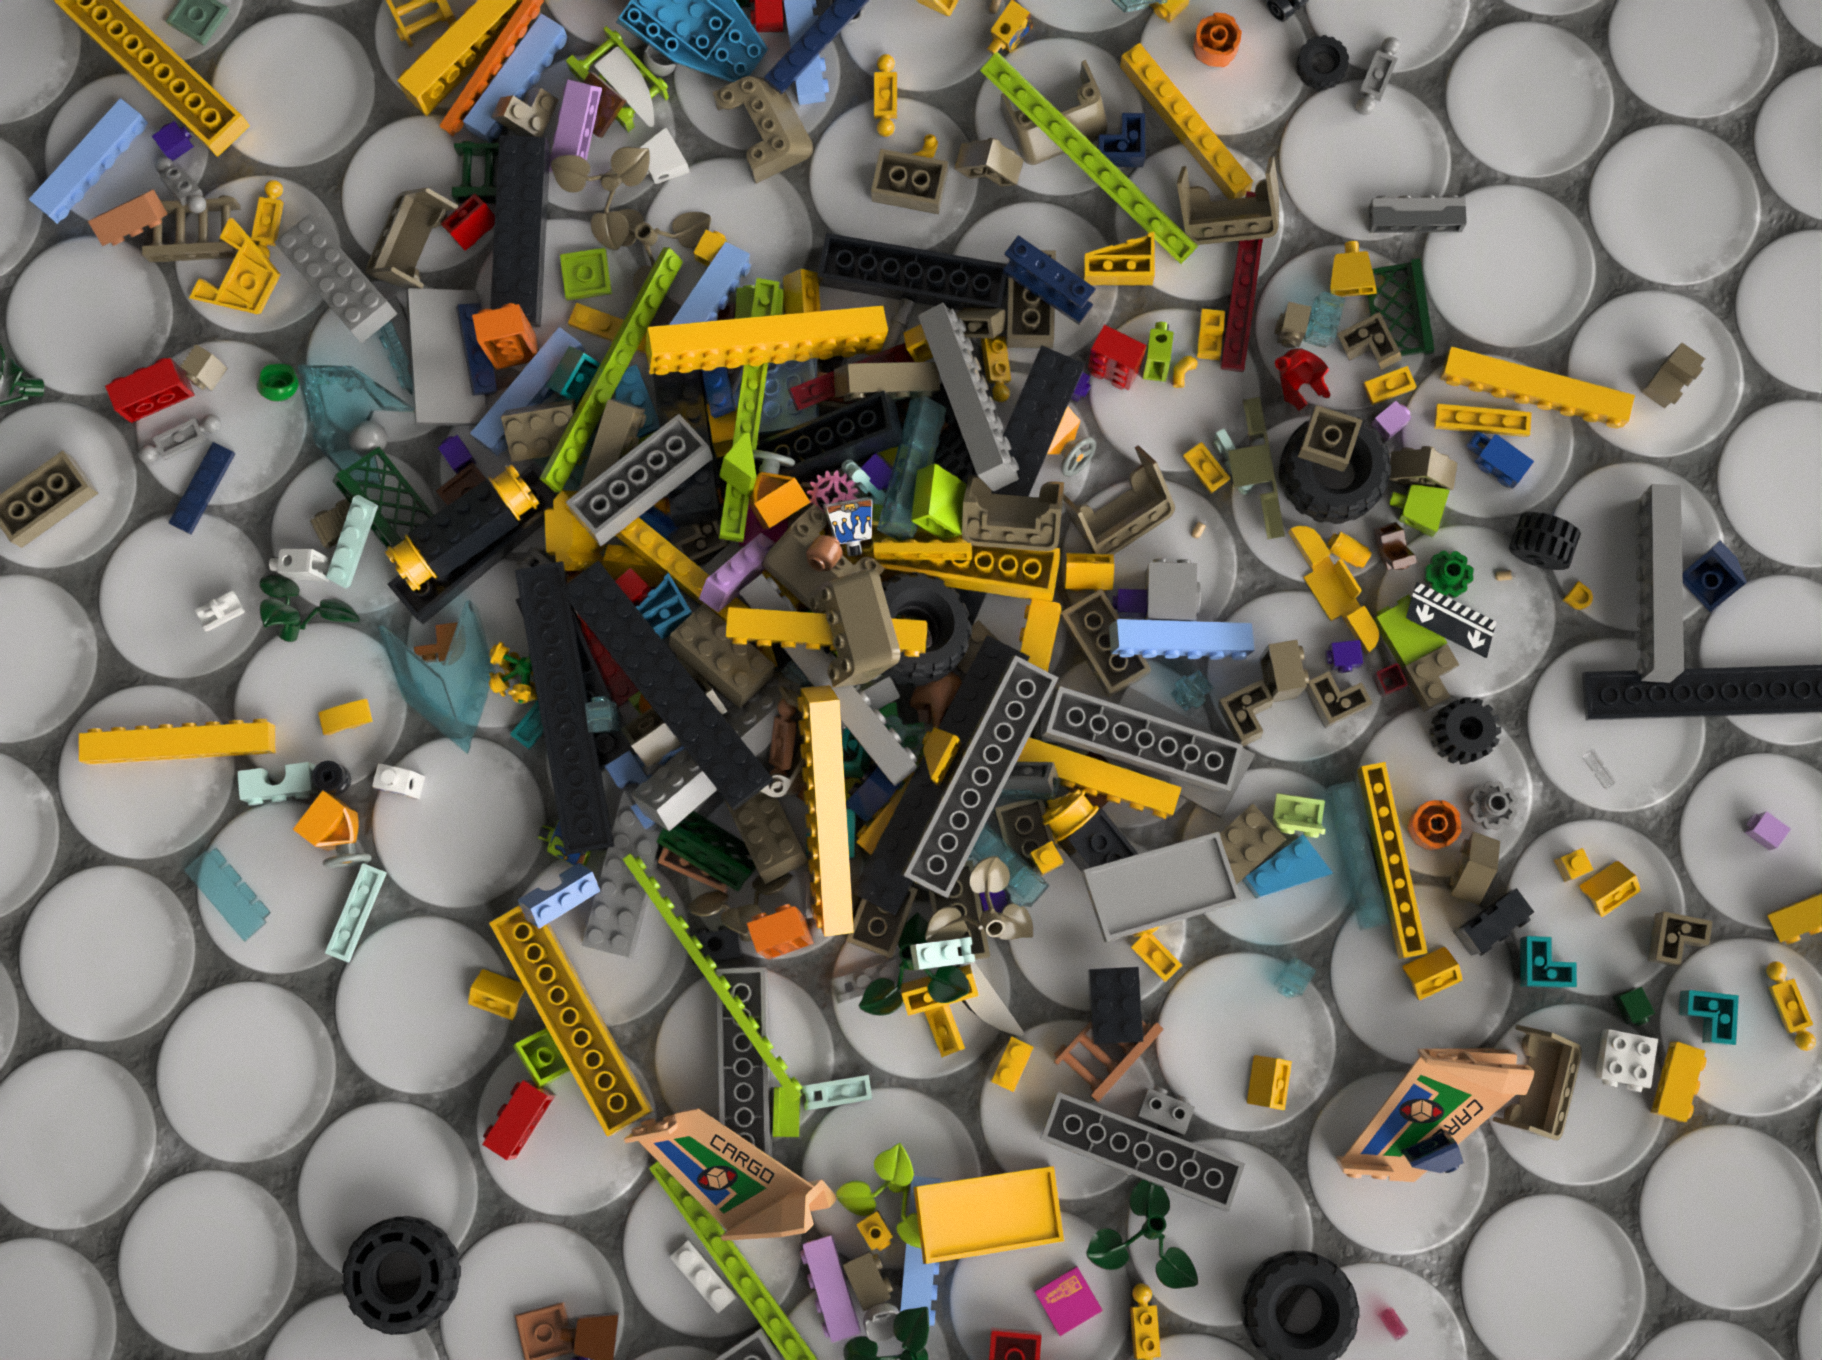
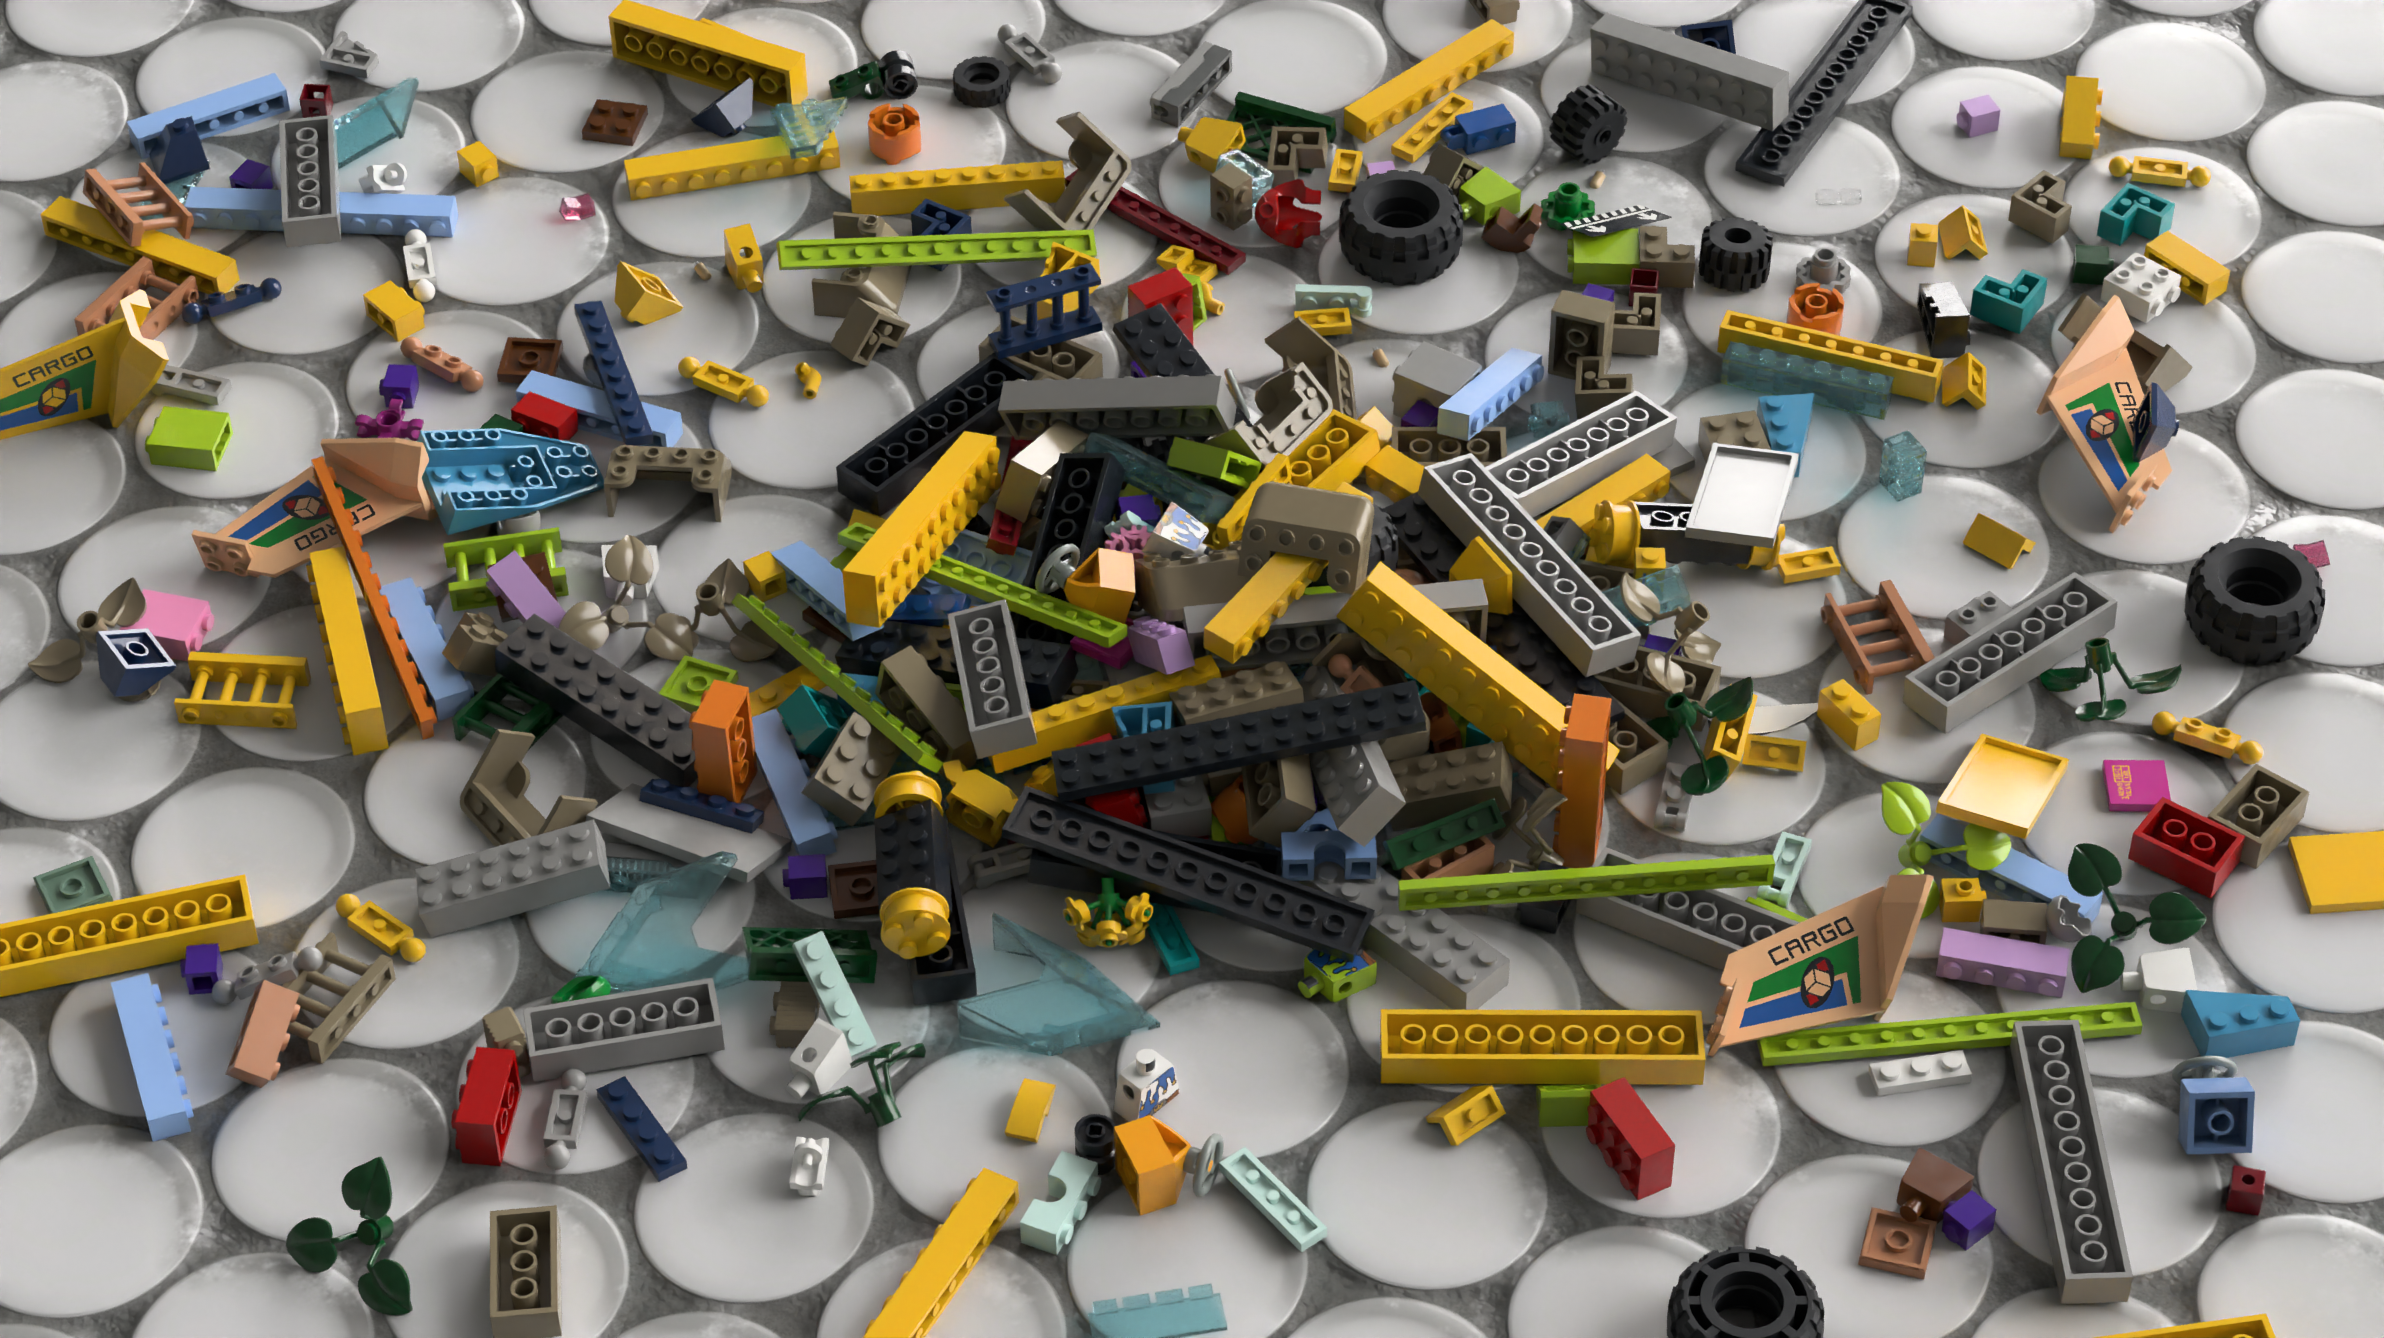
camera: 65 degrees left, 35 degrees down
yellow wing [189,218,281,314] -> none
light grey hair [349,420,388,457] -> none
dark orange brick [414,622,465,666] -> none
red brick [441,193,495,251] -> none
medium blue arch [518,863,600,928] -> none
clear light blue brick [585,696,619,733] -> none
white sticker [595,47,654,127] -> none
lime slope [719,432,757,496] -> none
nougat head [806,535,842,572] -> none
dark tan brick [871,149,948,215] -> none
yellow brick [904,324,933,362] -> none
light aqua plate [910,937,975,970] -> none
black brick [1088,967,1143,1045] -> none
olive piece [1228,397,1285,540] -> none
yellowish green bracket [1272,793,1326,837] -> none
yellow piece [1288,526,1379,655] -> none
dark tan brick [1298,405,1362,472] -> none
yellow head [1327,531,1372,568] -> none
dark tan brick [1449,831,1500,905] -> none
yellow tile [1563,581,1593,610] -> none
none -> light grey brick [523,978,725,1082]

